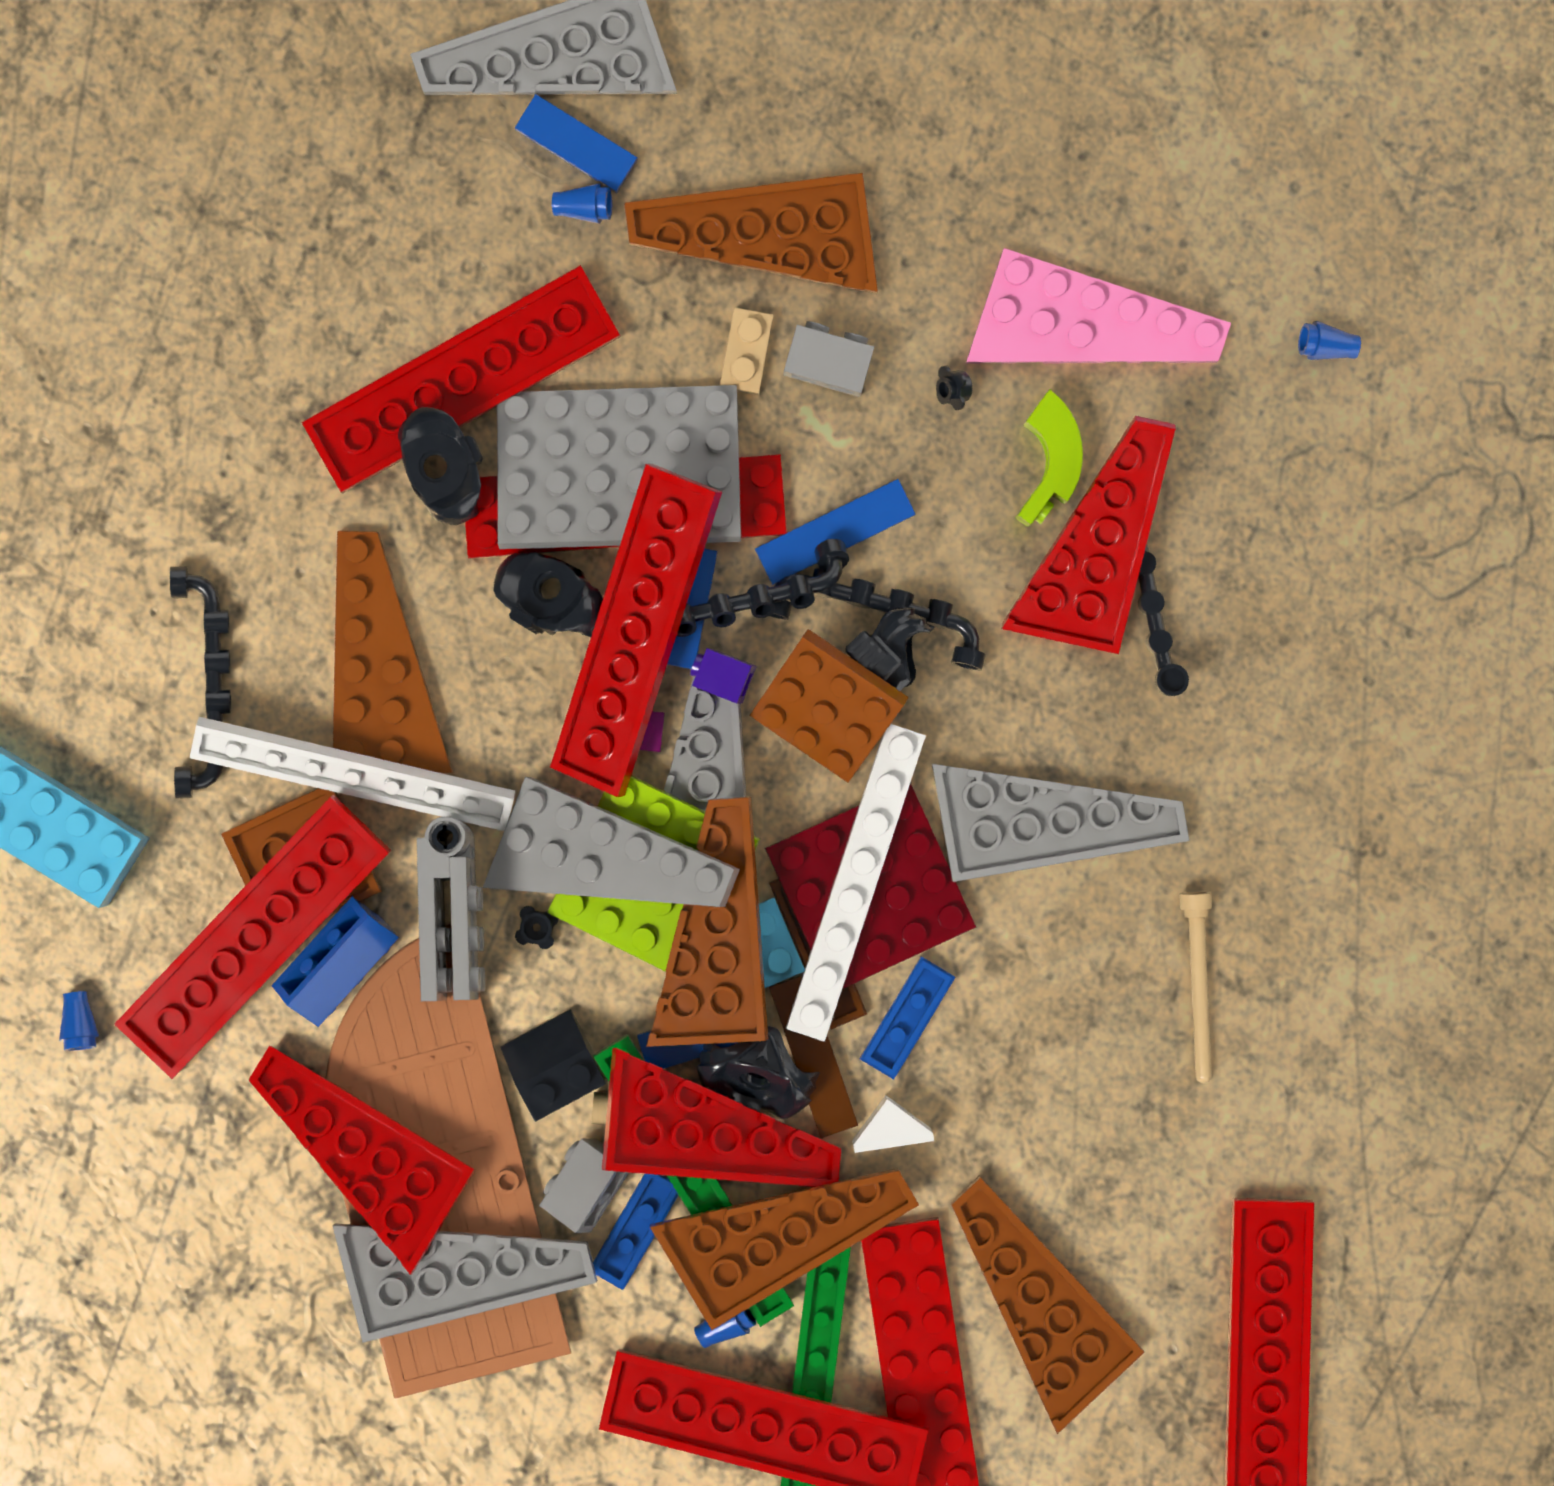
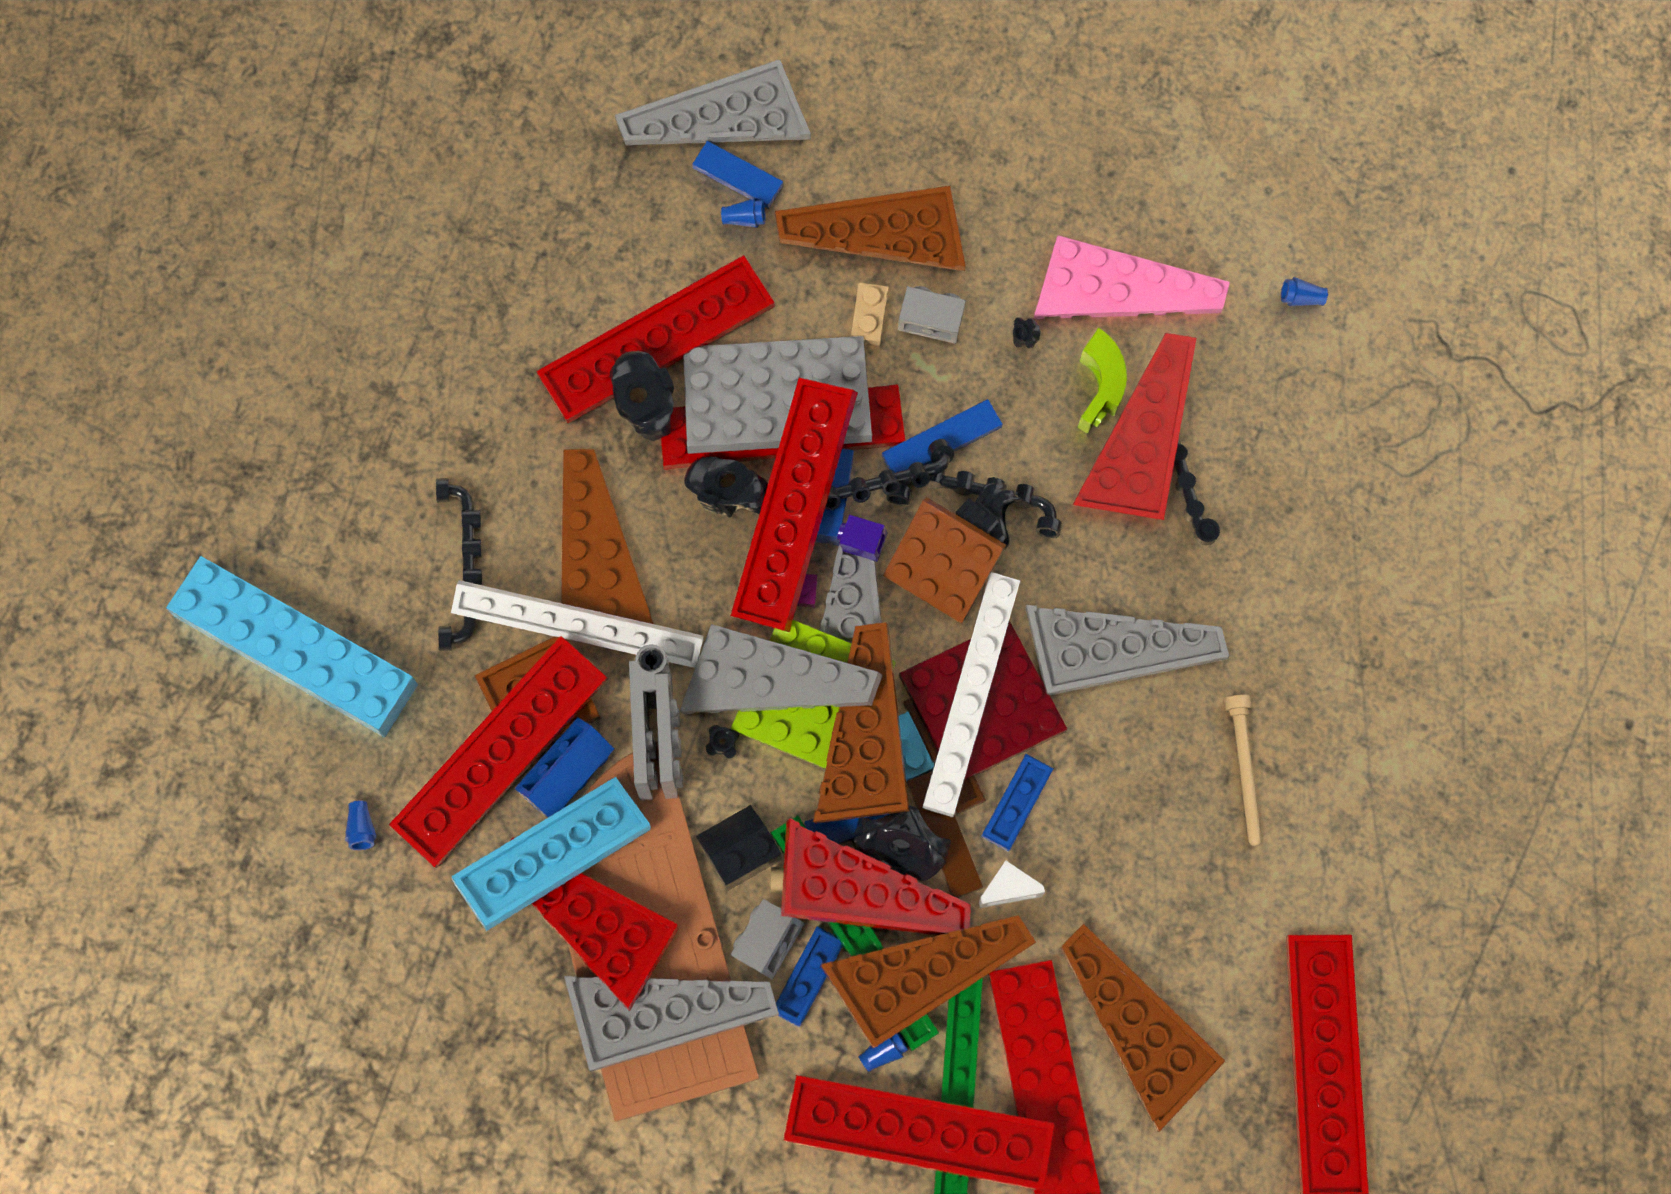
camera: 10 degrees left, 15 degrees down
none -> medium azure plate [451,777,651,931]

